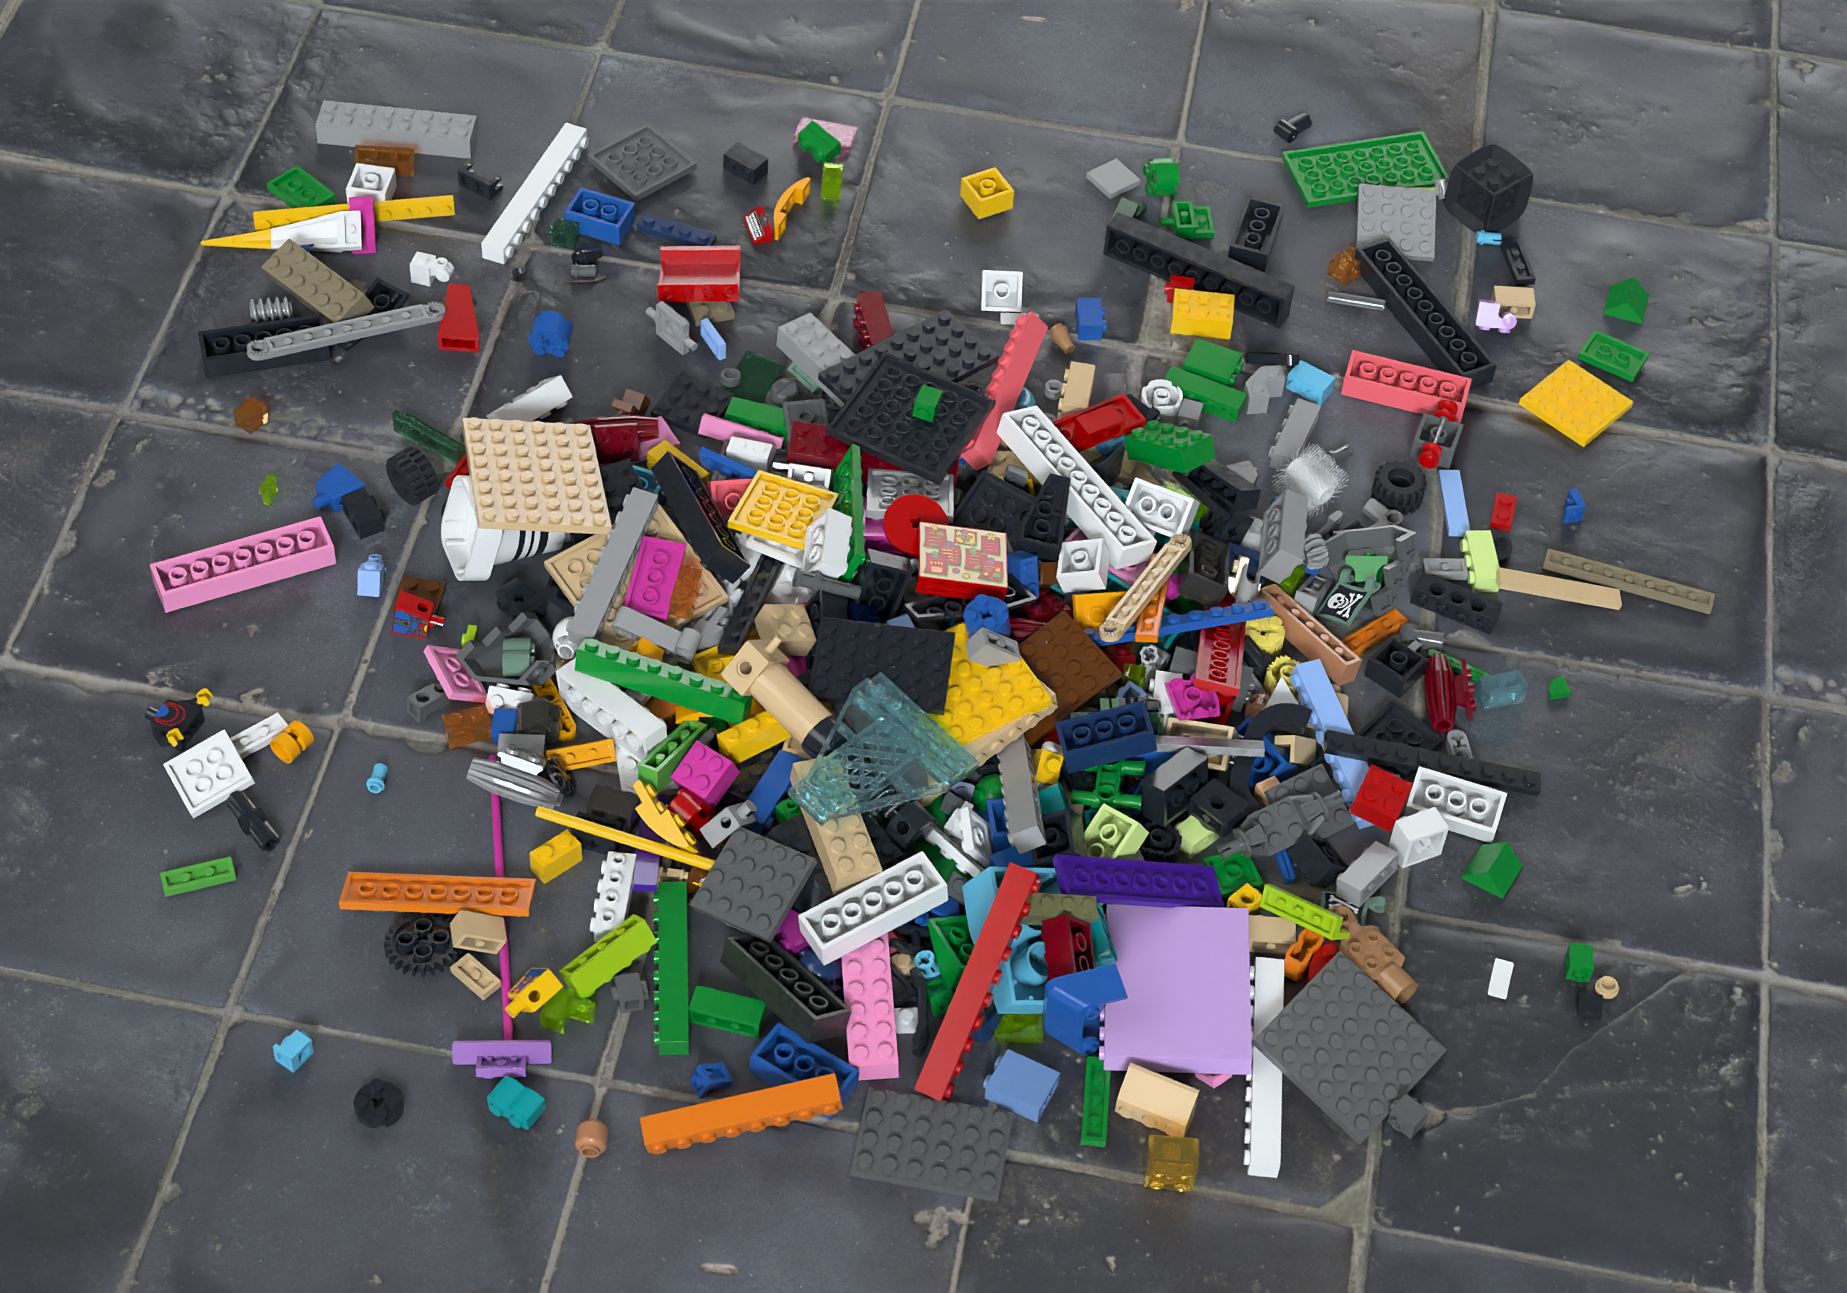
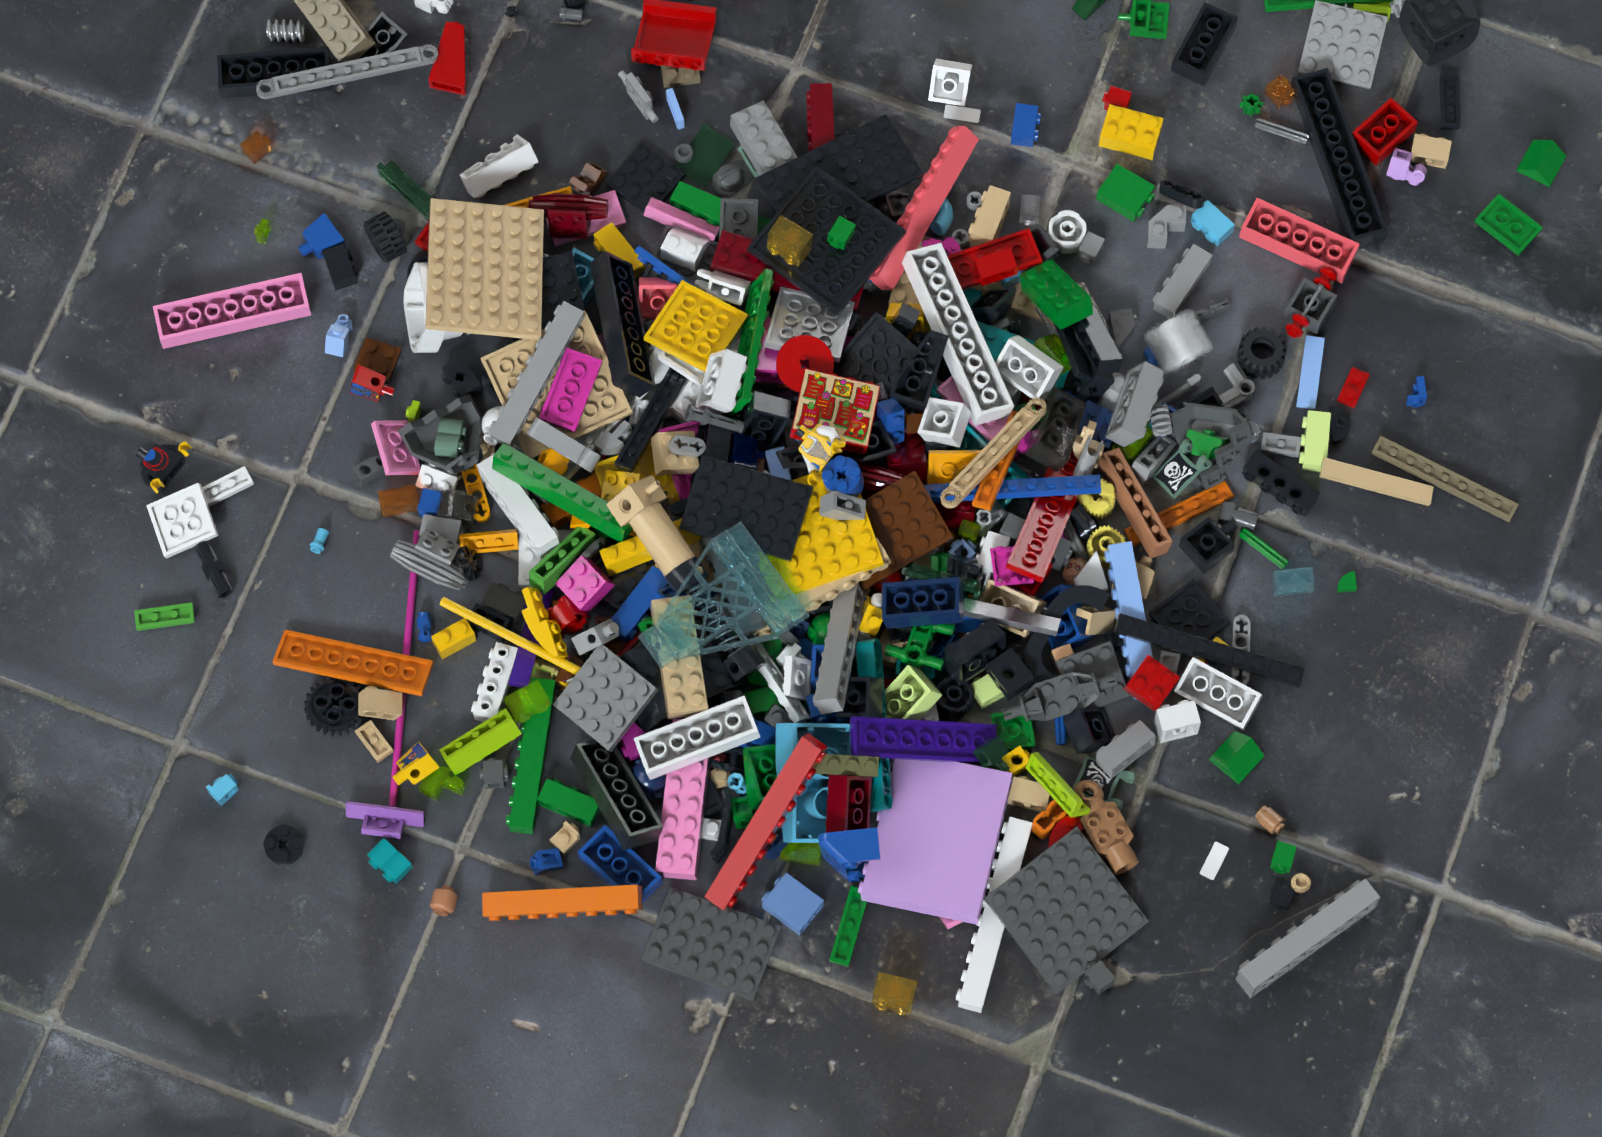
camera: 15 degrees right, 20 degrees up
light orange wheel [270,720,314,763] -> none
blue brick [528,311,574,358] -> none
clear orange brick [670,565,703,620] -> none
medium nougat cone [1049,323,1075,354] -> none
black brick [1103,212,1295,328] -> none
tan slope [1115,1063,1199,1139] -> none
green brick [1164,366,1247,424] -> none
dark red plate [1424,654,1477,733] -> none
medium azure pin [1475,230,1501,246] -> none
yellow plate [1519,360,1633,447] -> none
none -> blue arm [416,612,432,643]
none -> clear neon green brick [503,680,551,724]
none -> tan bracket [549,821,580,855]
none -> light grey beam [668,435,706,457]
none -> clear yellow brick [767,215,813,267]
none -> torso [795,424,845,485]
none -> clear green brick [973,736,1009,771]
none -> light grey brick [1236,878,1380,999]
none -> green gear [1239,92,1263,117]
none -> medium nougat brick [1255,805,1285,834]
none -> red brick [1352,98,1418,166]

